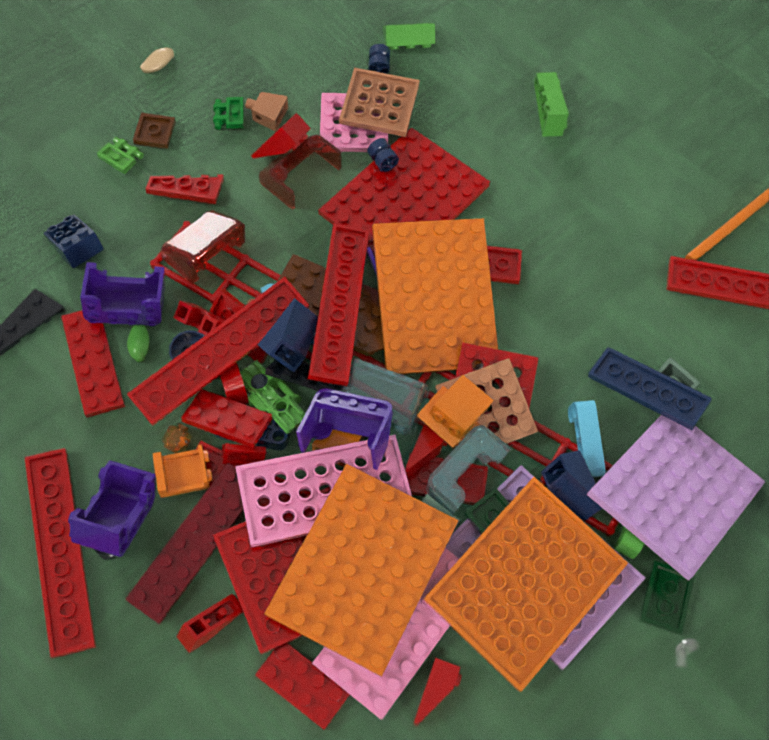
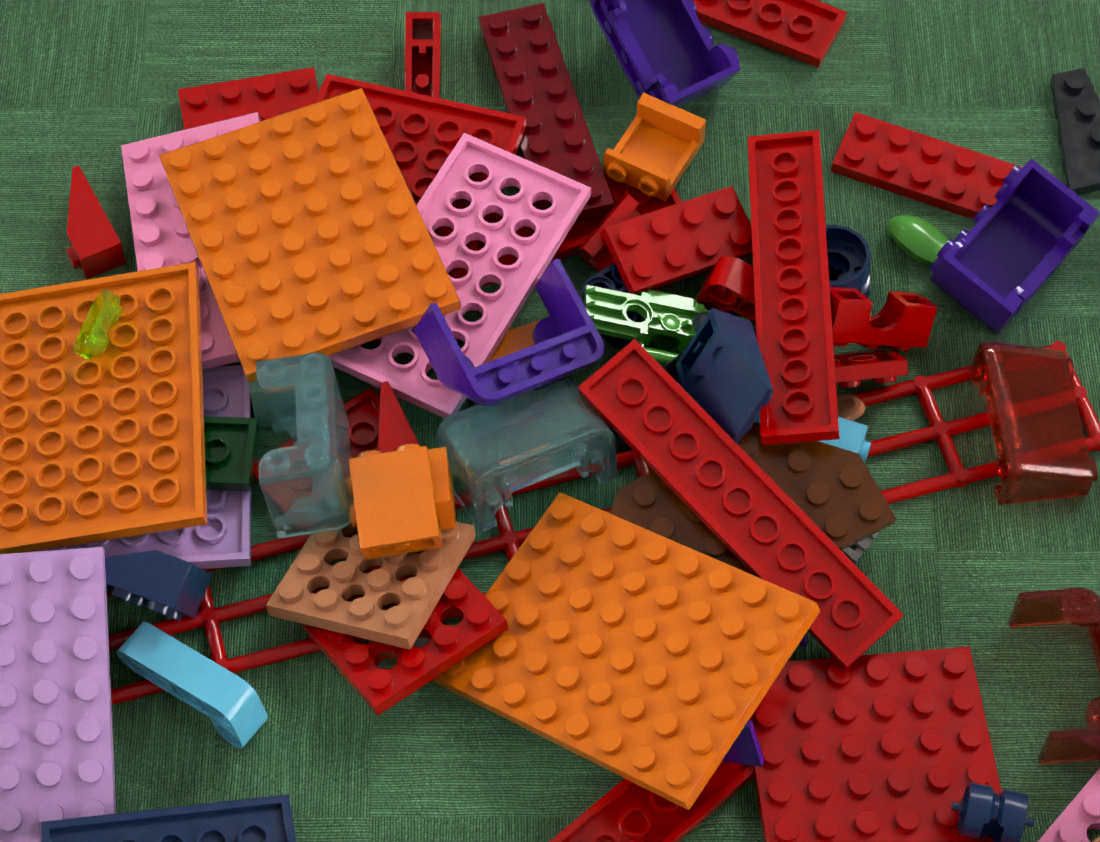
camera: 135 degrees right, 5 degrees down
clear orange head [162,423,192,453] -> none
none -> clear neon green plate [73,289,123,360]

